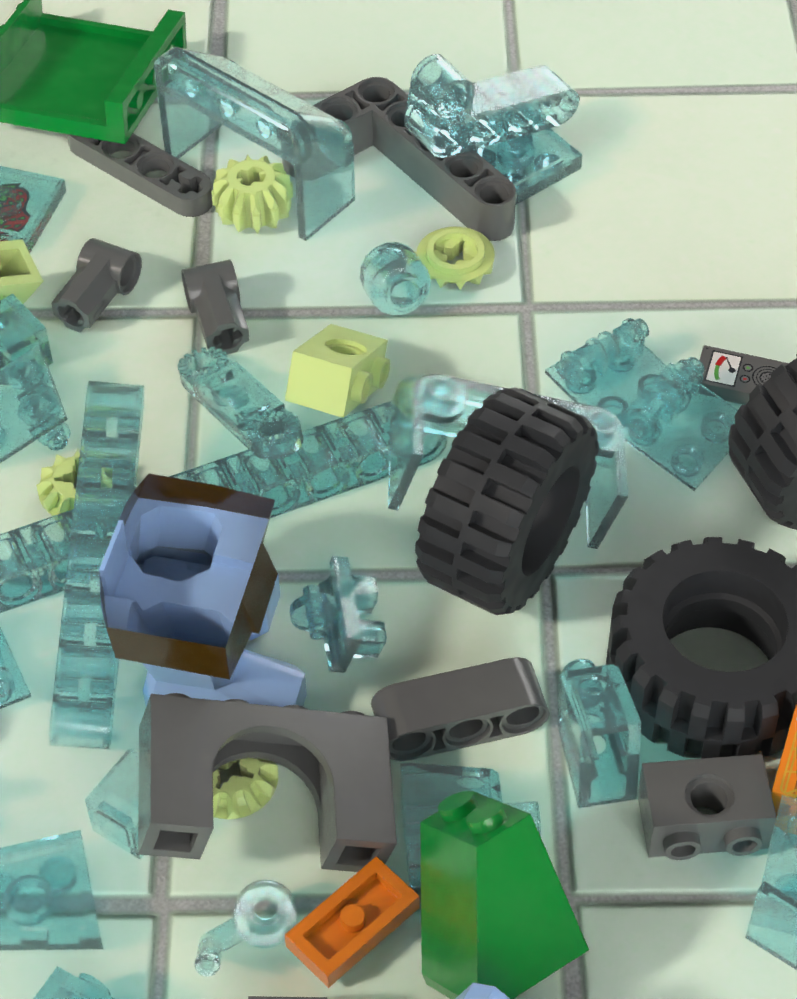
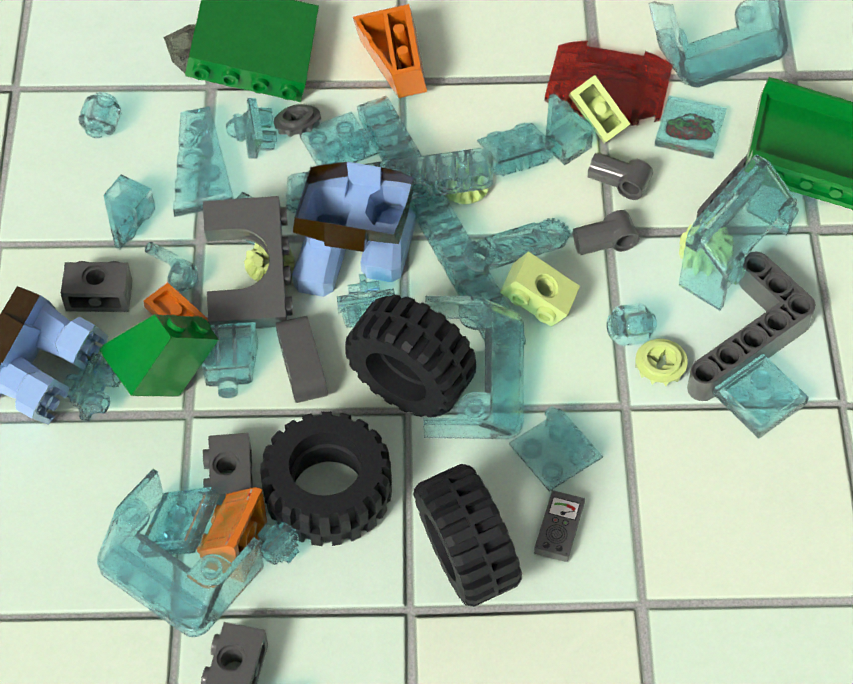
camera: 90 degrees right, 5 degrees up
clear light blue beam [404,54,580,158] -> none
clear light blue torso [558,659,641,808] -> none
clear light blue hinge [609,357,738,491] -> none

